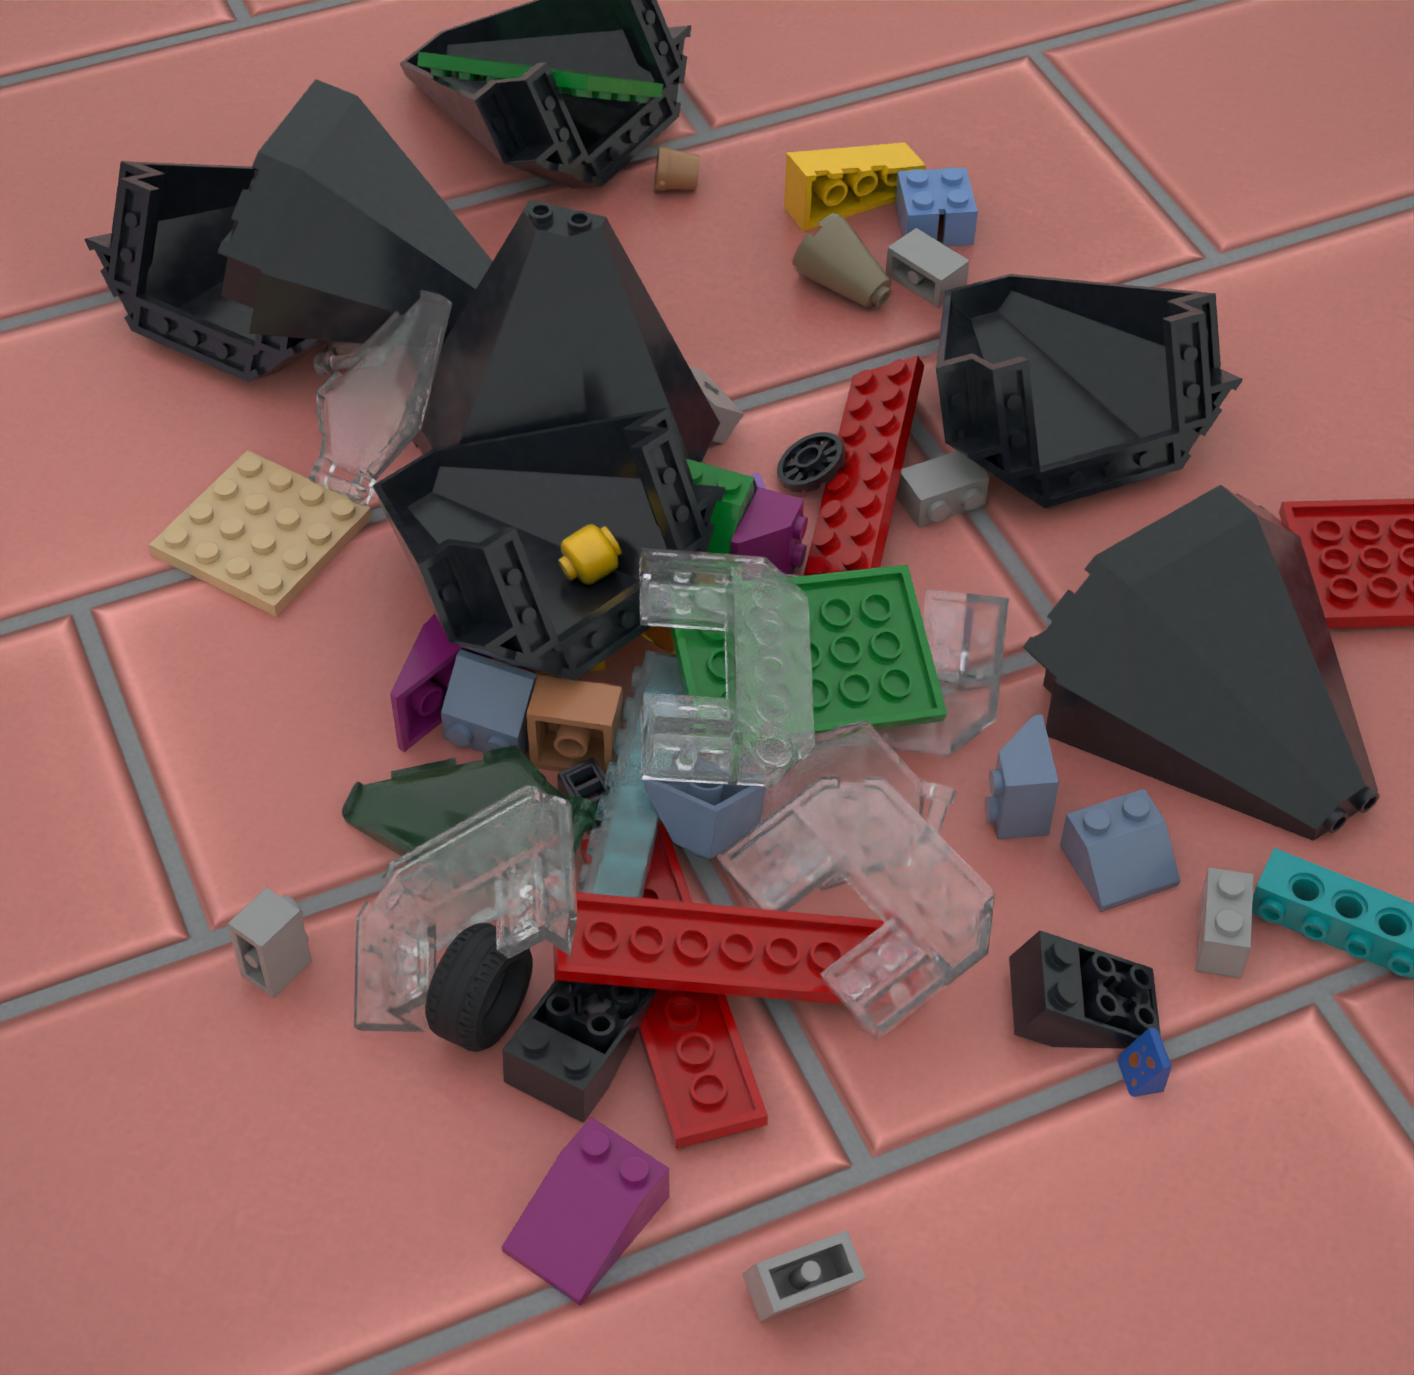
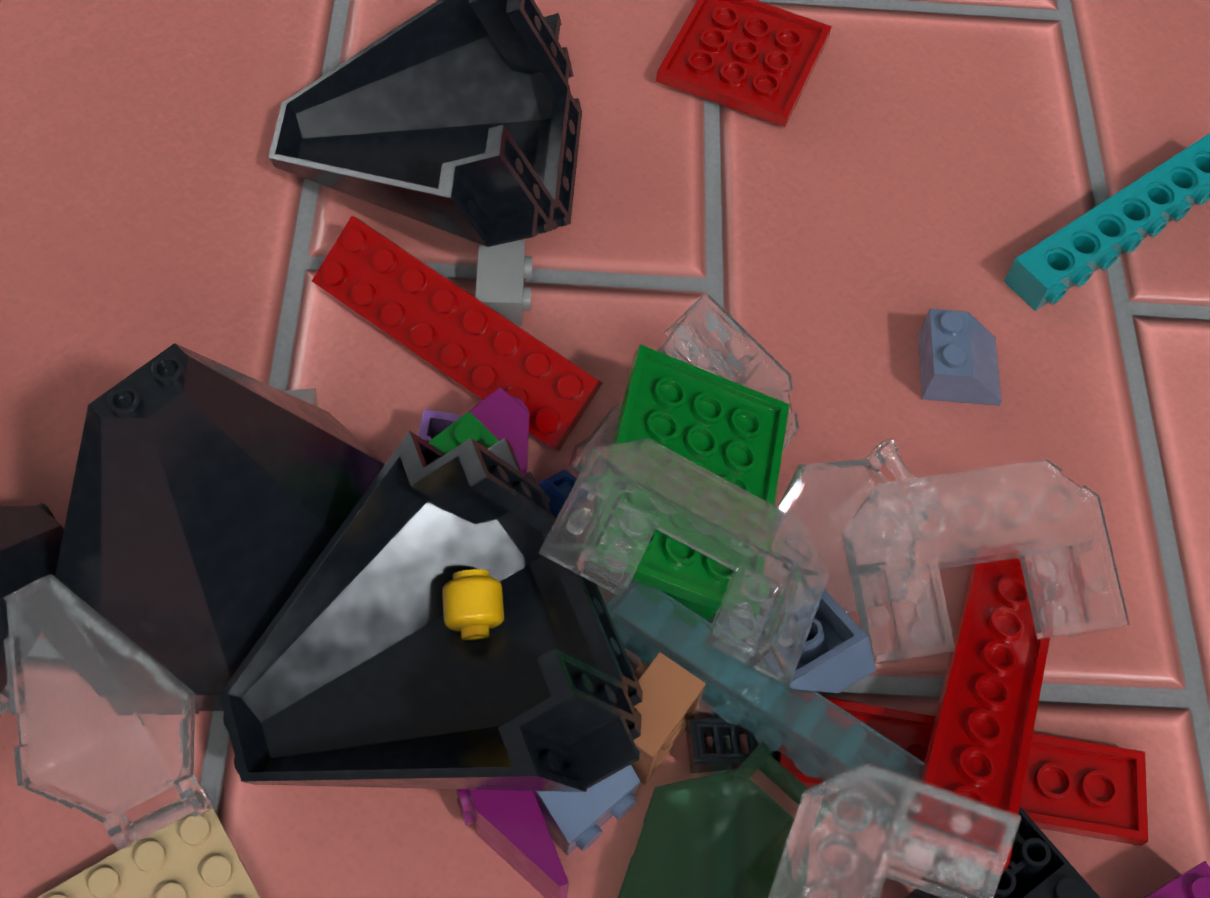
camera: 70 degrees left, 10 degrees up
black wheel [777,432,847,493] -> none
yellow wedge [784,142,926,232] -> none
dark tan cone [793,213,891,309] -> none
light grey brick [886,228,970,308] -> none
medium blue piece [895,167,978,246] -> none
sand blue slope [985,714,1059,839] -> none
black slope [1009,930,1161,1049] -> none
black piece [1023,485,1380,841] -> none
blue slope [1118,1027,1172,1097] -> none
light grey brick [1195,867,1254,978] -> none

